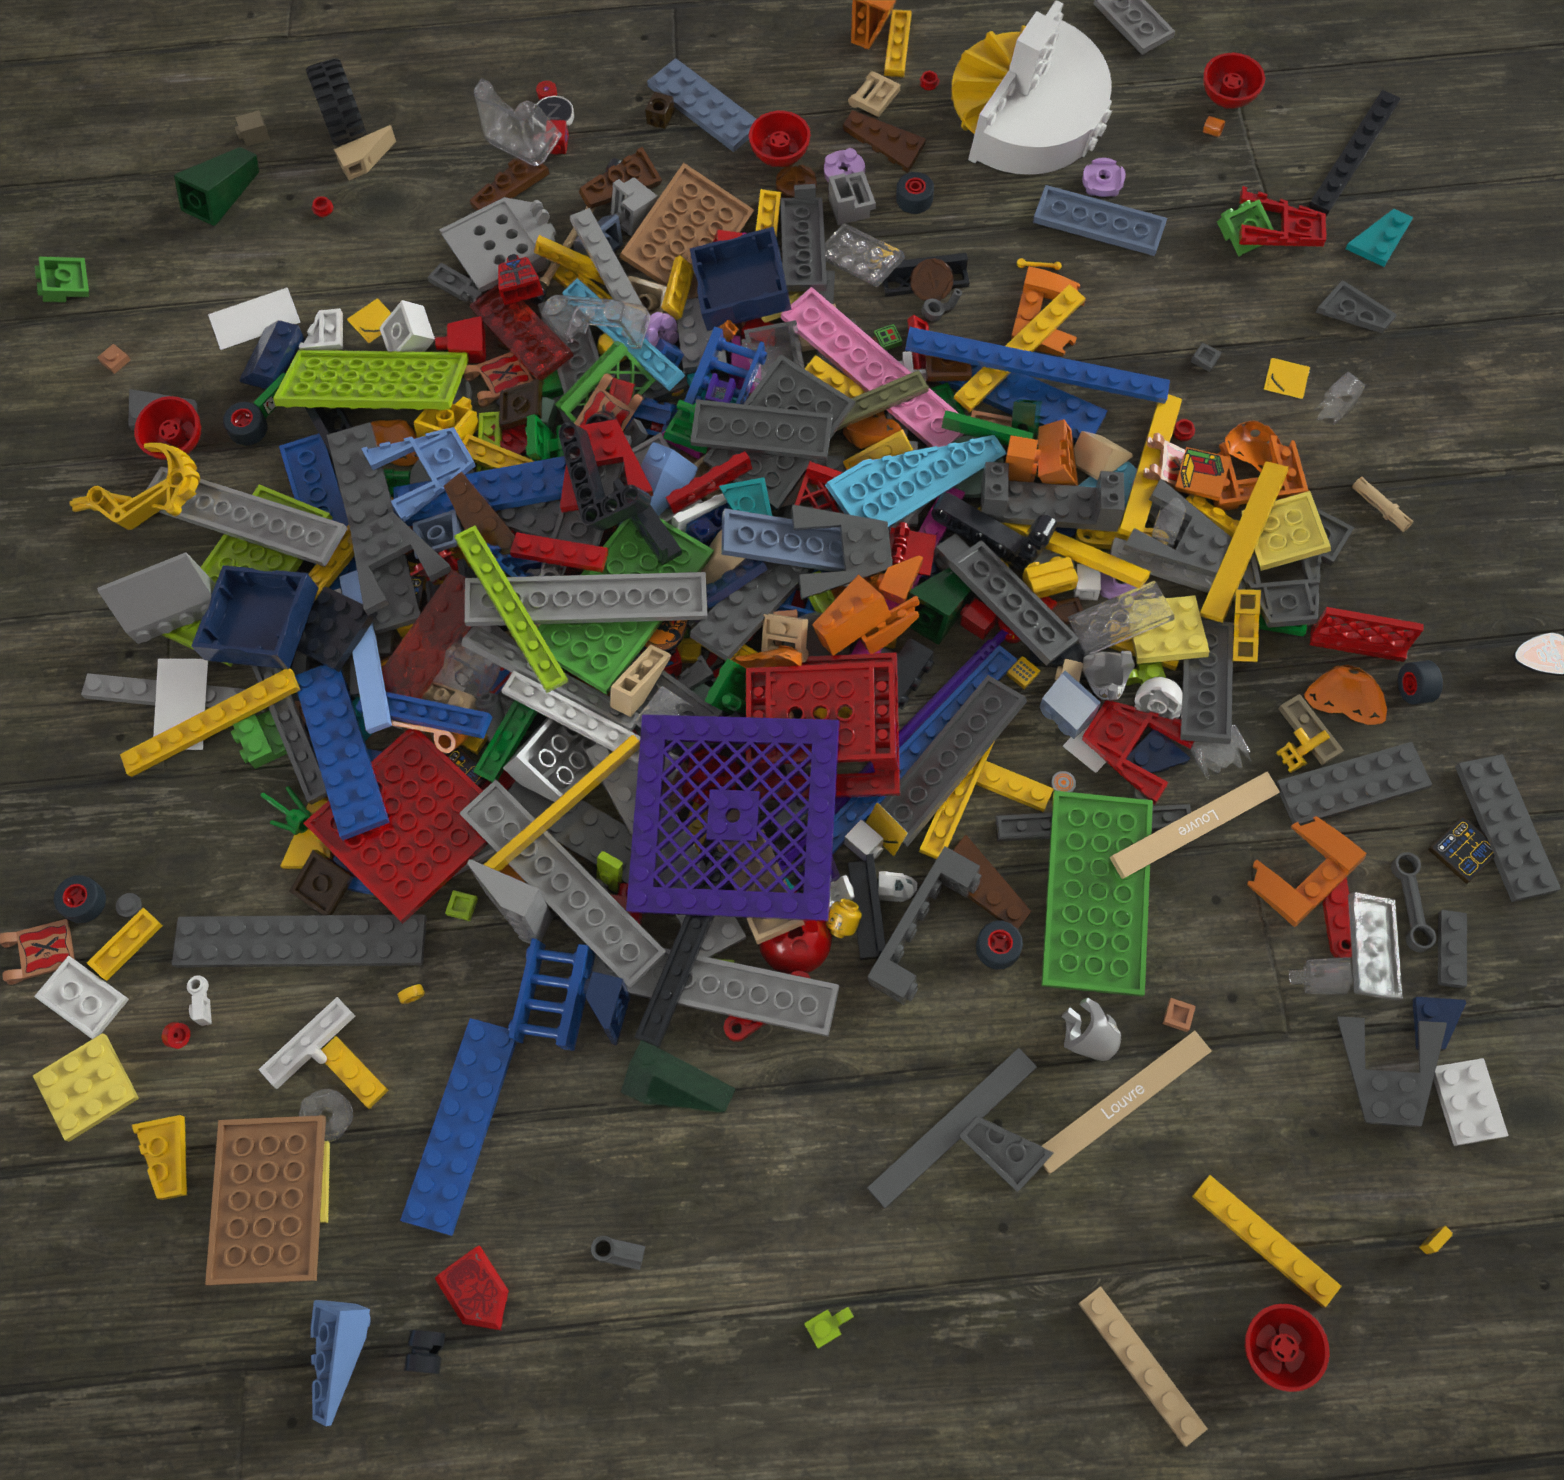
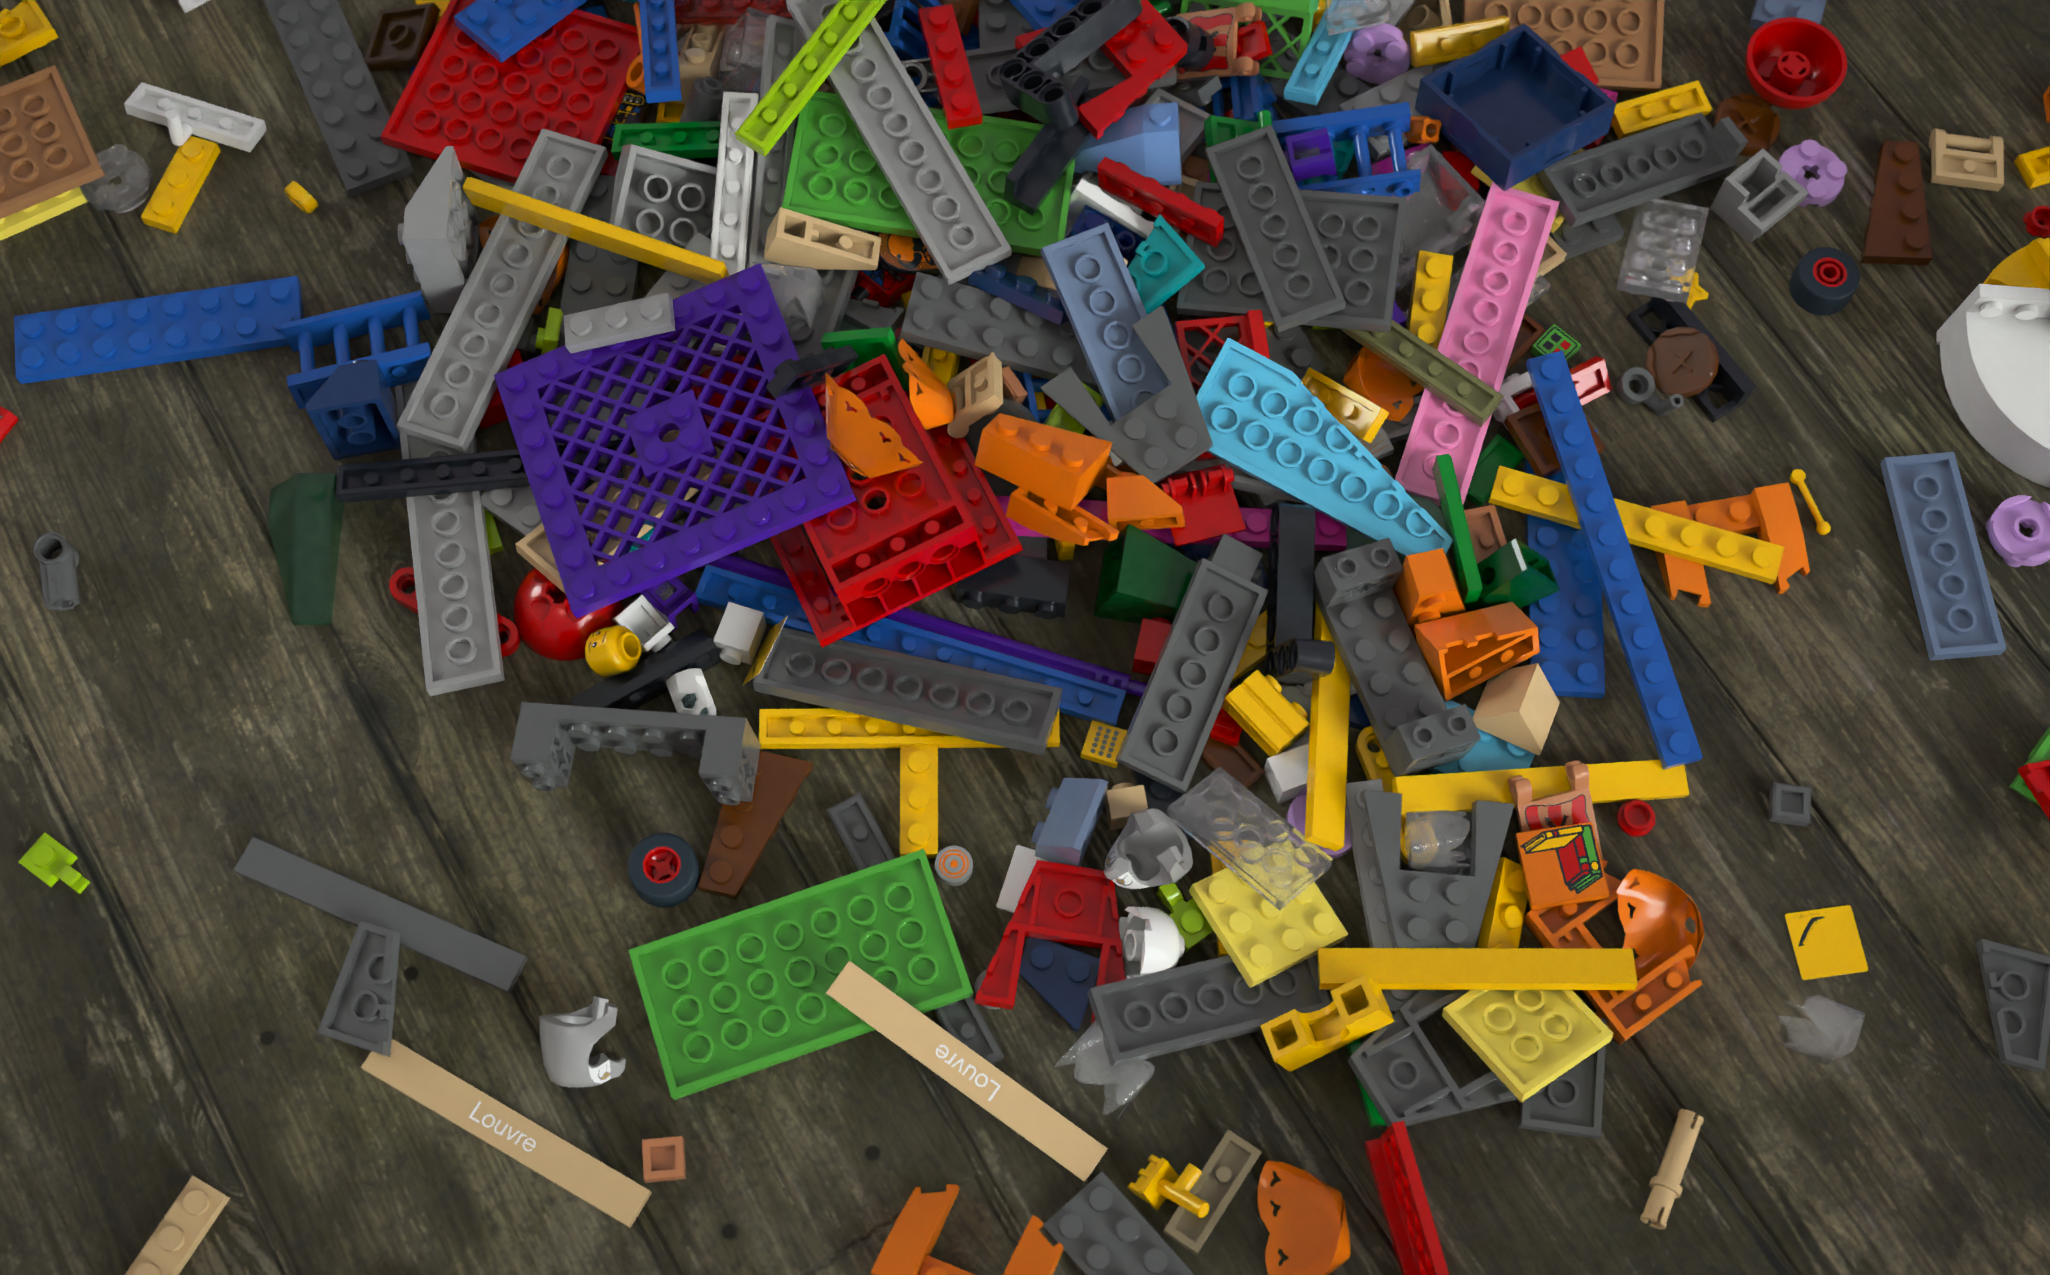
camera: 60 degrees right, 0 degrees up
blue panel [655,338,684,367] -> none
none -> light grey plate [563,293,676,354]
none -> black plate [766,345,859,398]
none -> orange piece [826,373,923,478]

